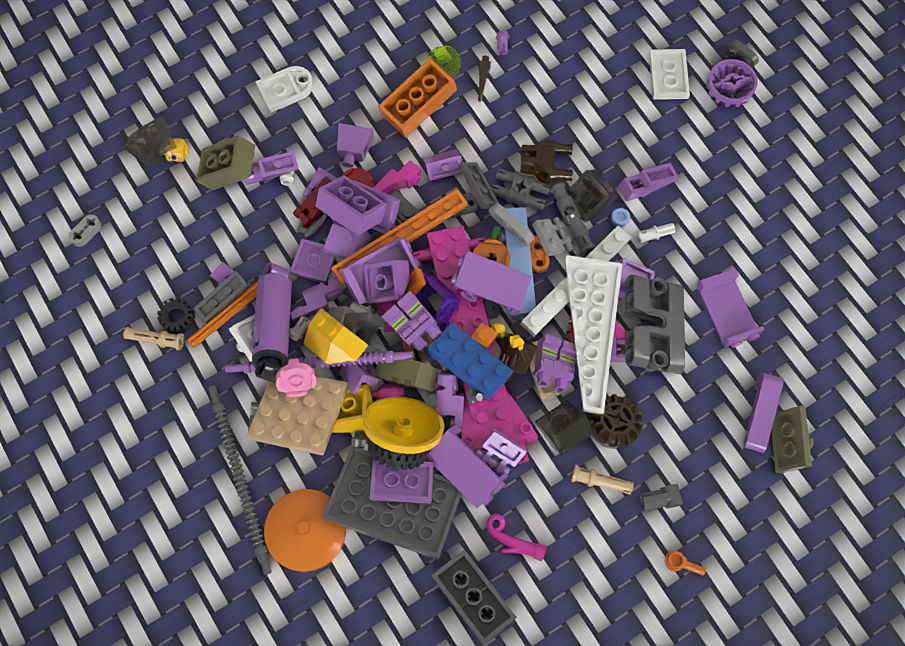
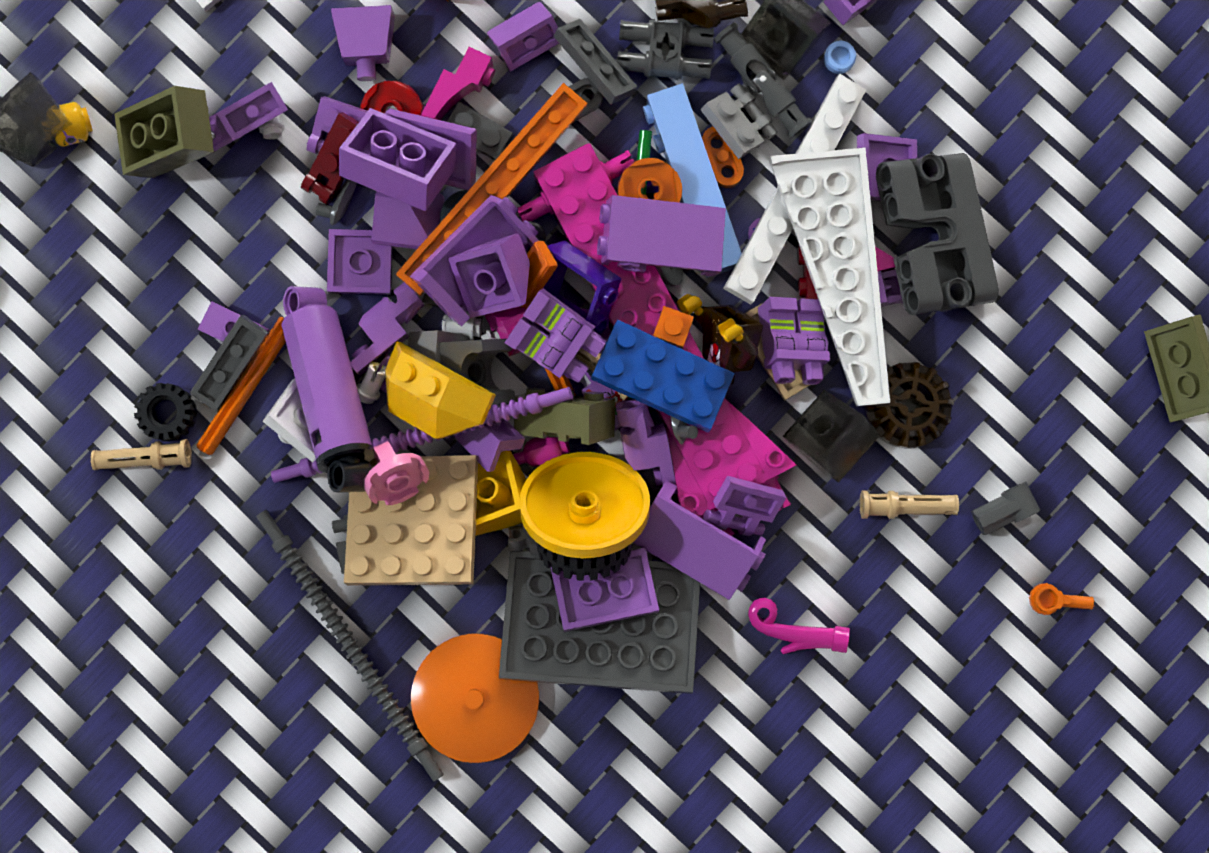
camera: 15 degrees left, 15 degrees up
dark grey brick [431,549,517,645] -> none
light grey beam [489,203,535,246] -> none
white axle [637,223,675,243] -> none
medium lavender panel [697,268,764,348] -> none
medium lavender beam [743,373,784,453] -> none

